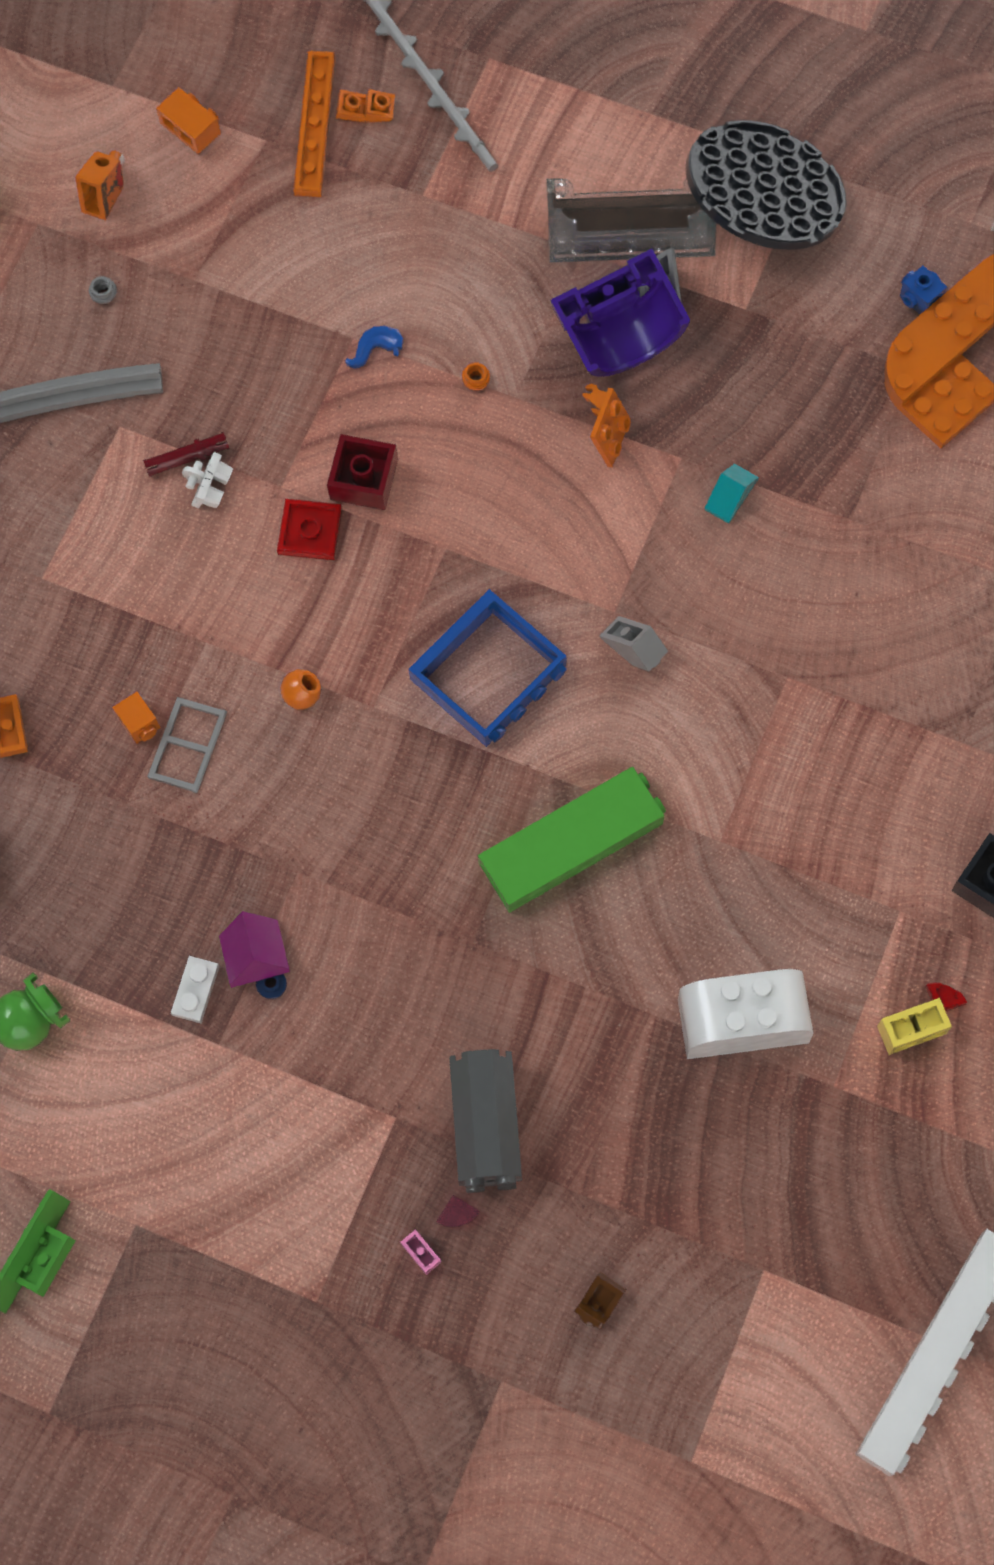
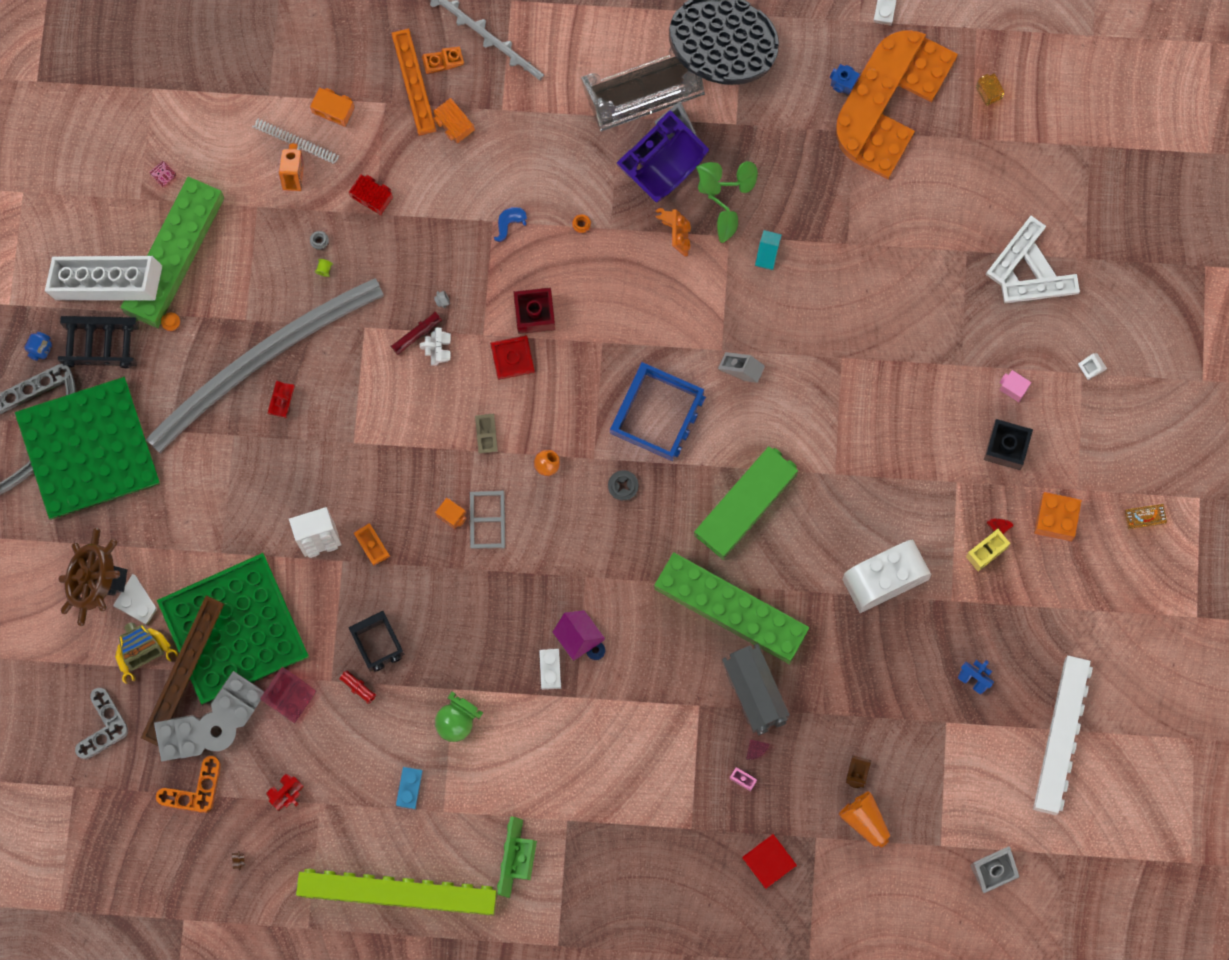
camera: 20 degrees left, 5 degrees up
none -> white piece [252,118,339,164]
none -> lime axle [315,259,333,277]
none -> red brick [348,174,393,215]
none -> orange brick [433,98,475,143]
none -> light grey plate [434,291,450,308]
none -> dark tan slope [475,414,498,453]
none -> dark grey gear [608,470,639,501]
none -> bright green brick [654,552,810,665]
none -> bright green plant [696,161,758,243]
none -> red tile [742,834,797,890]
none -> orange cone [839,791,890,848]
none -> blue hips [958,660,994,695]
none -> light grey slope [970,846,1019,893]

